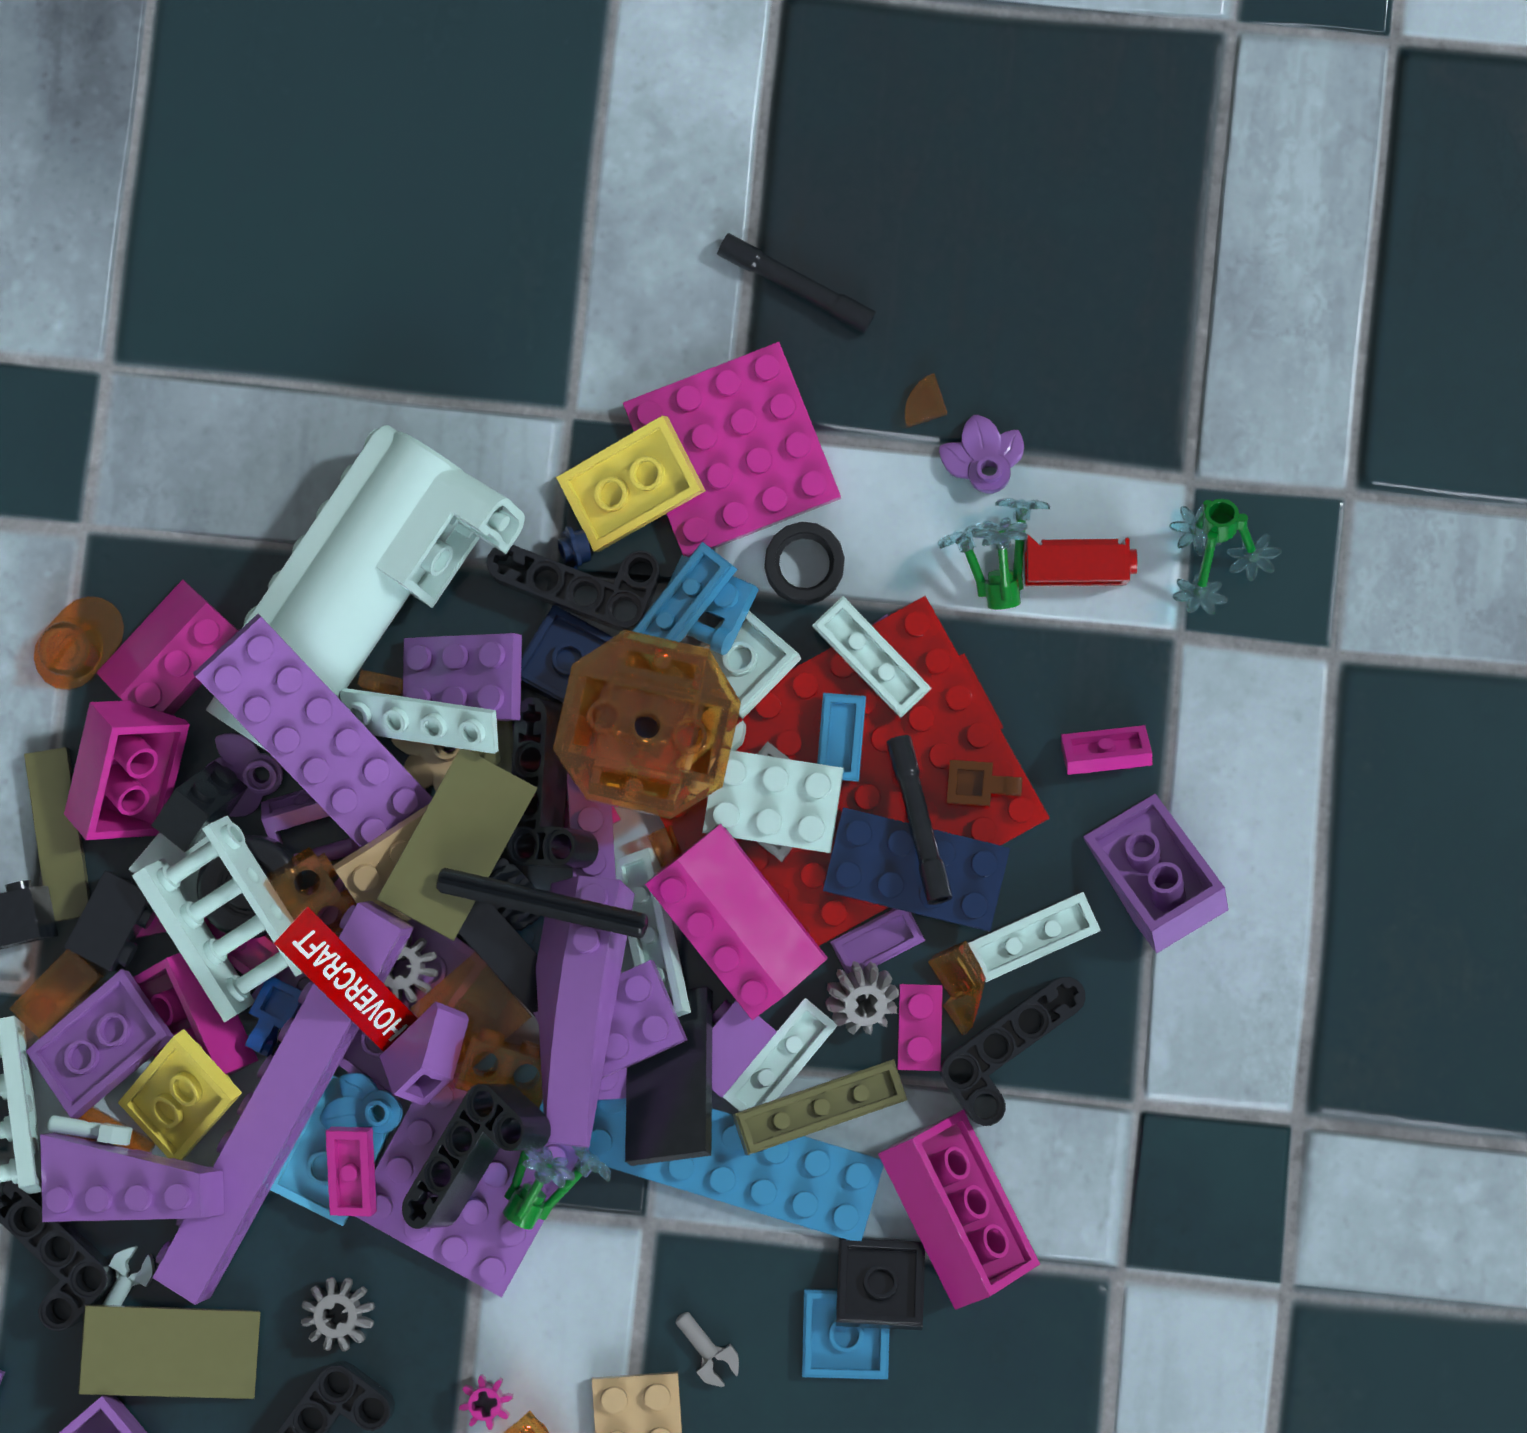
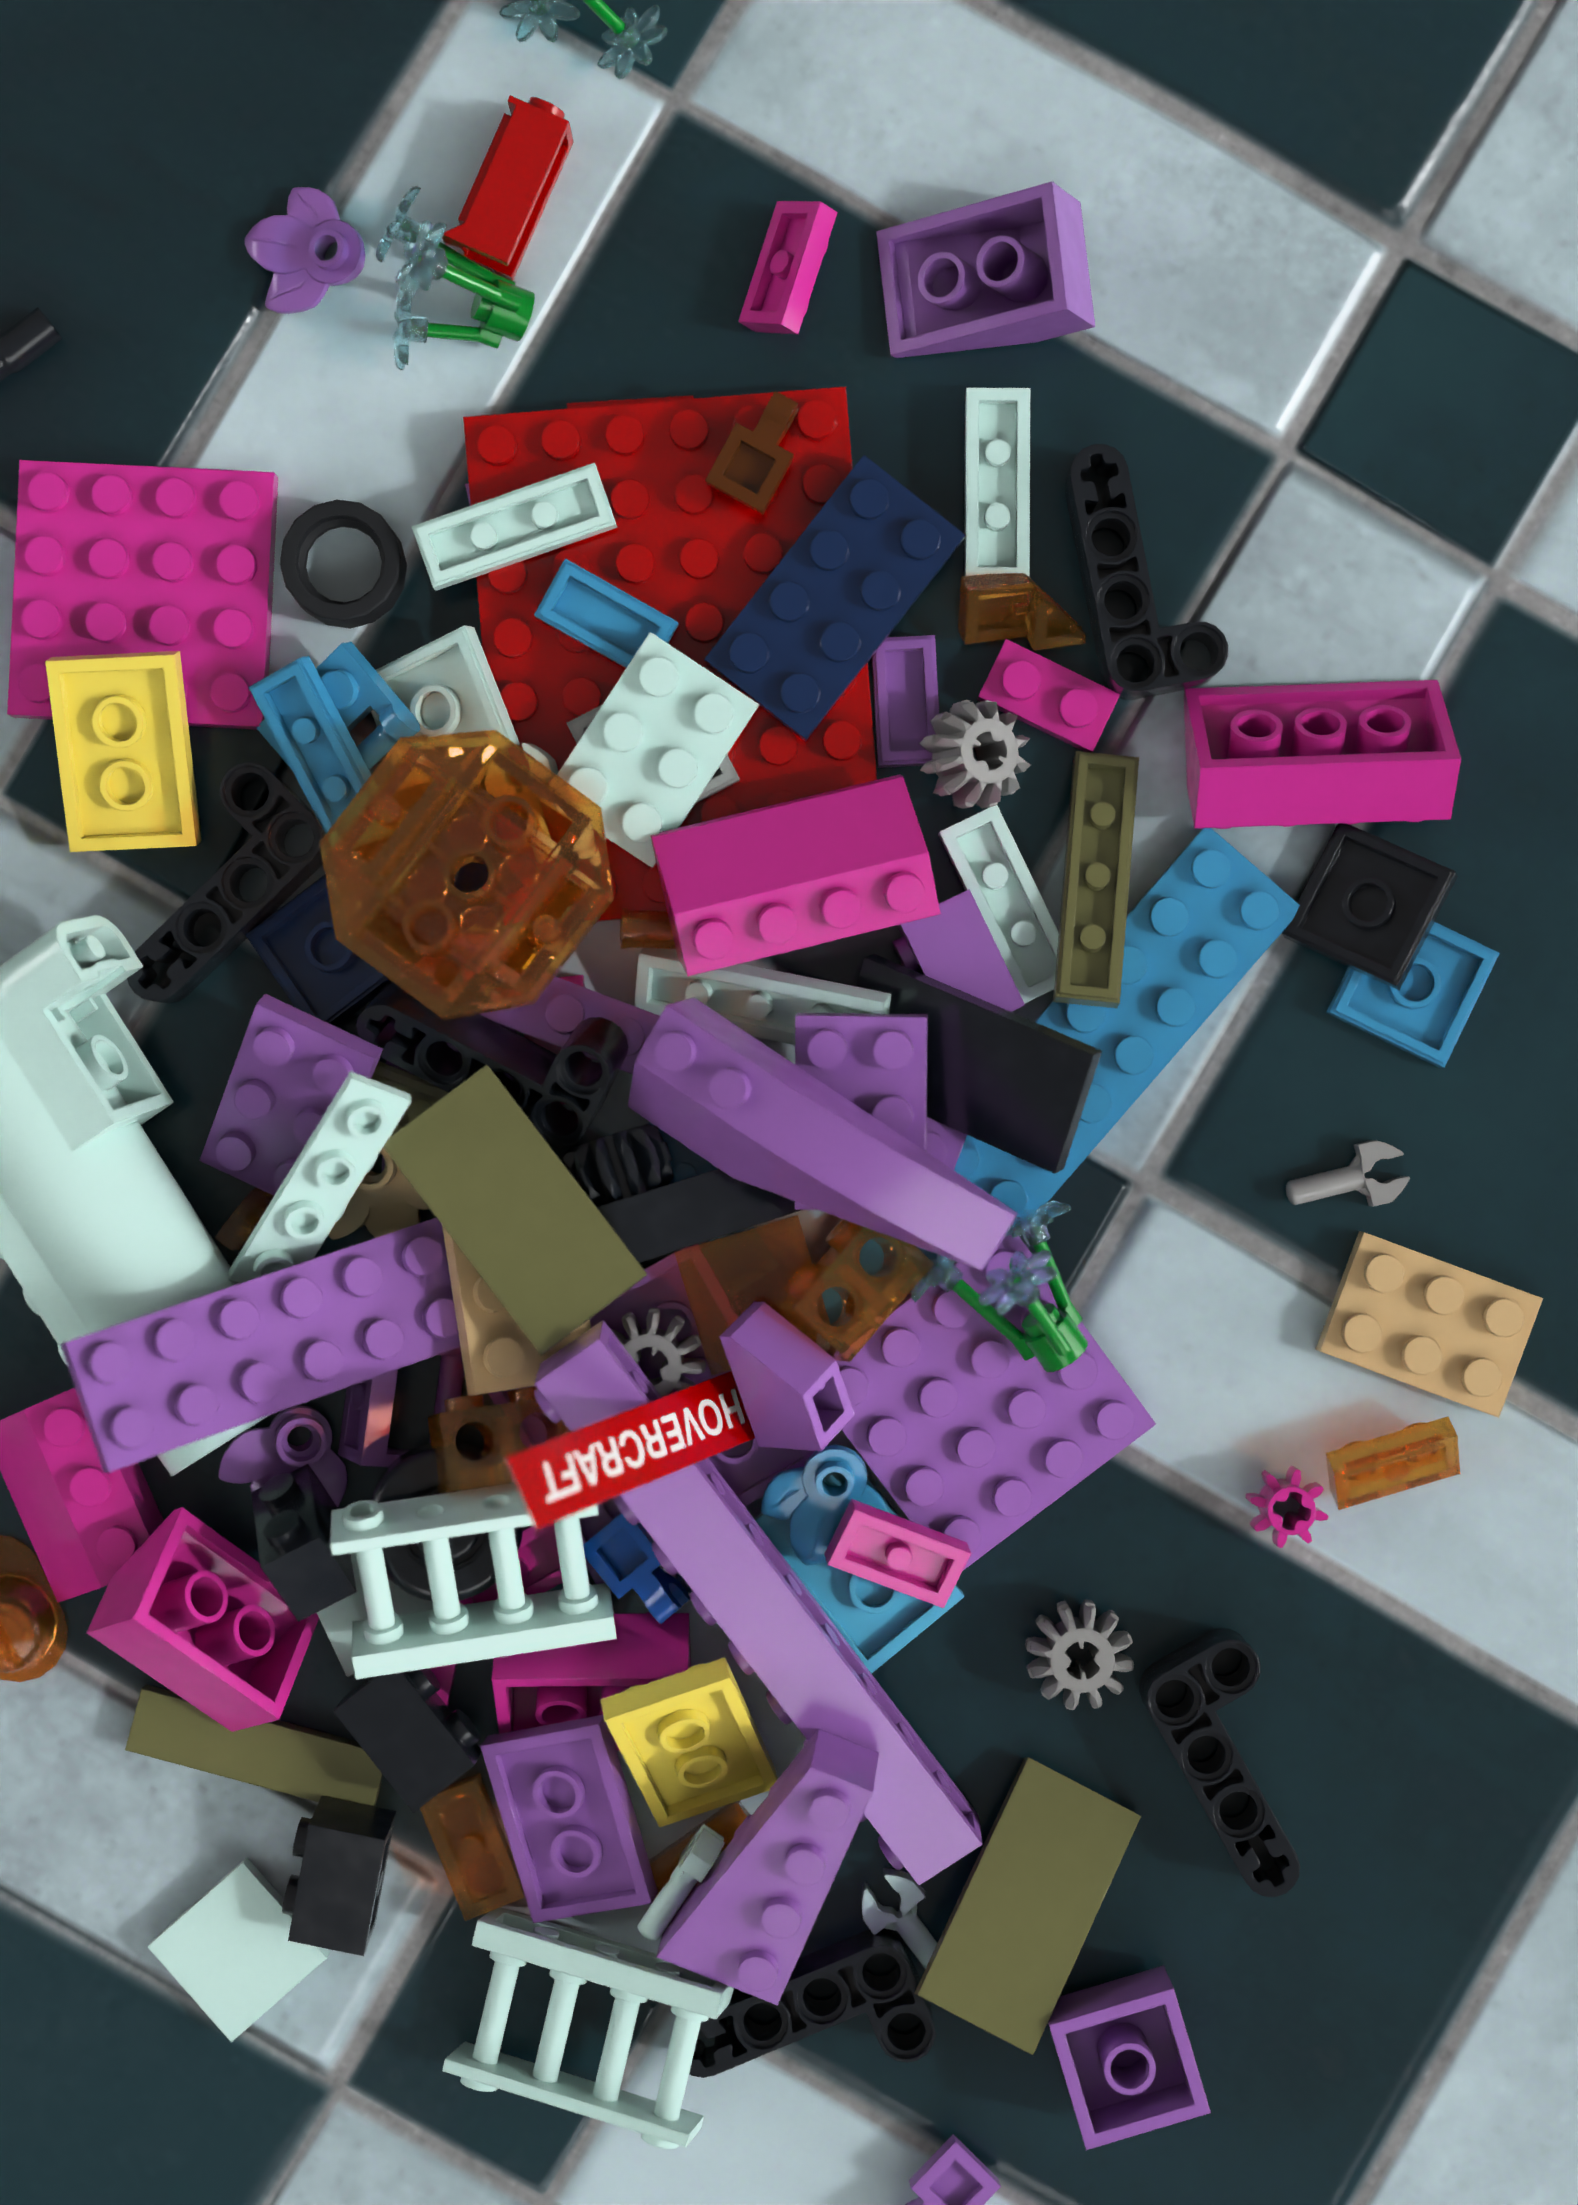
camera: 70 degrees left, 5 degrees up
black beam [402,1084,551,1229] -> none
black axle [436,868,648,938] -> none
dark blue plate [557,526,591,570] -> none
black piece [886,735,953,905] -> none
clear orange tile [905,373,947,428] -> none

